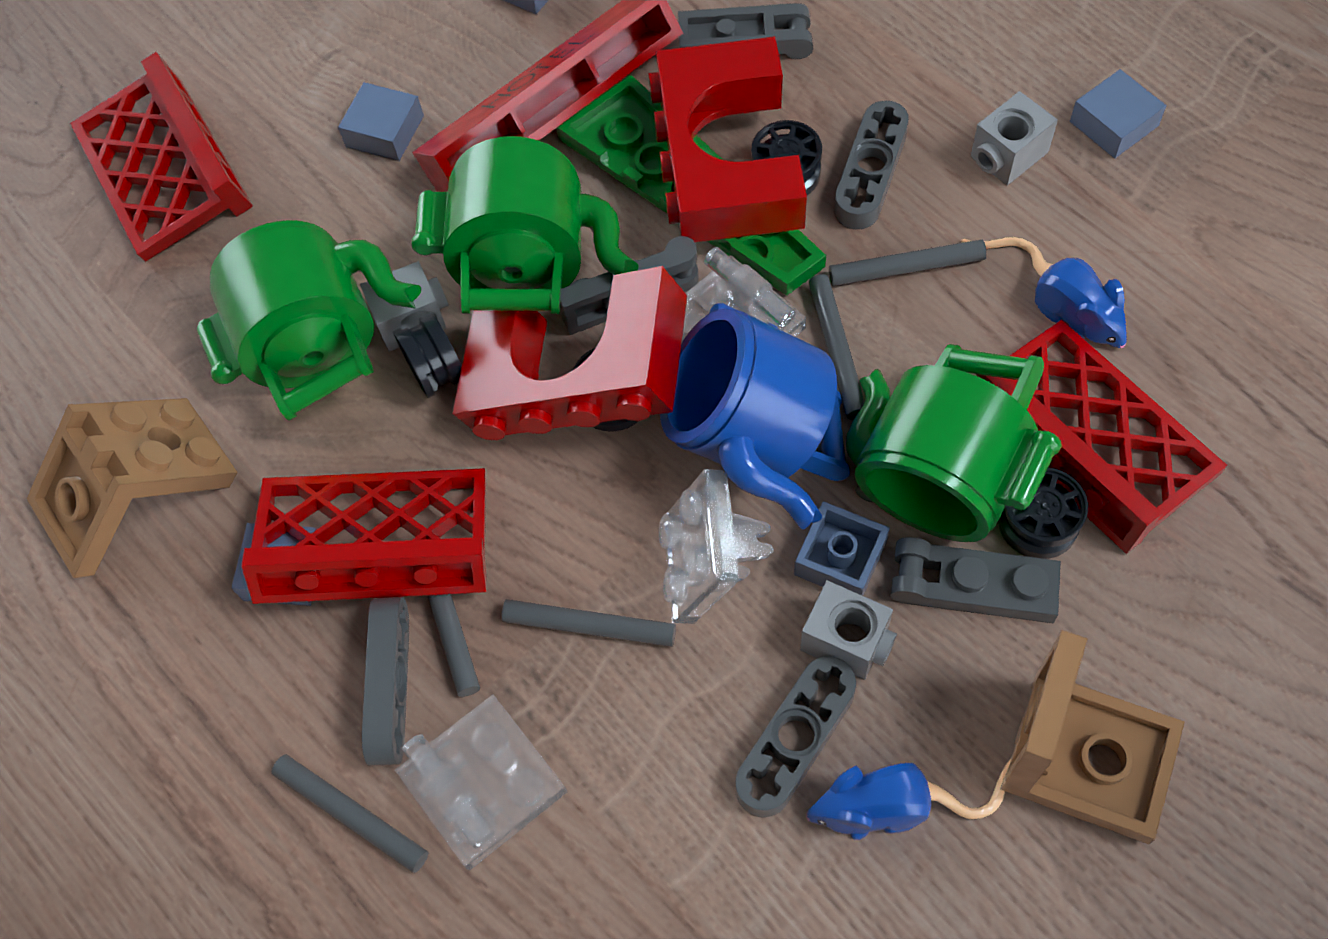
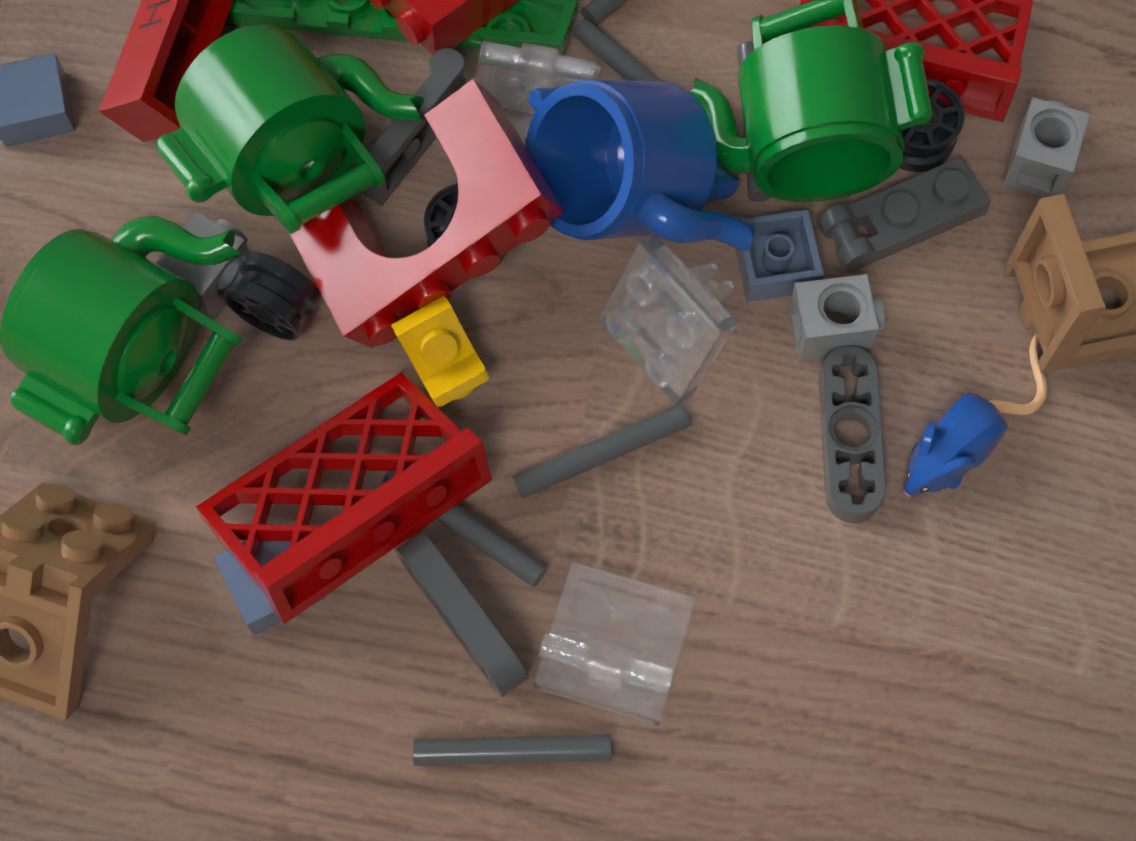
camera: 40 degrees left, 5 degrees up
none -> yellow bracket [391,295,490,407]
none -> light grey brick [1002,97,1090,197]

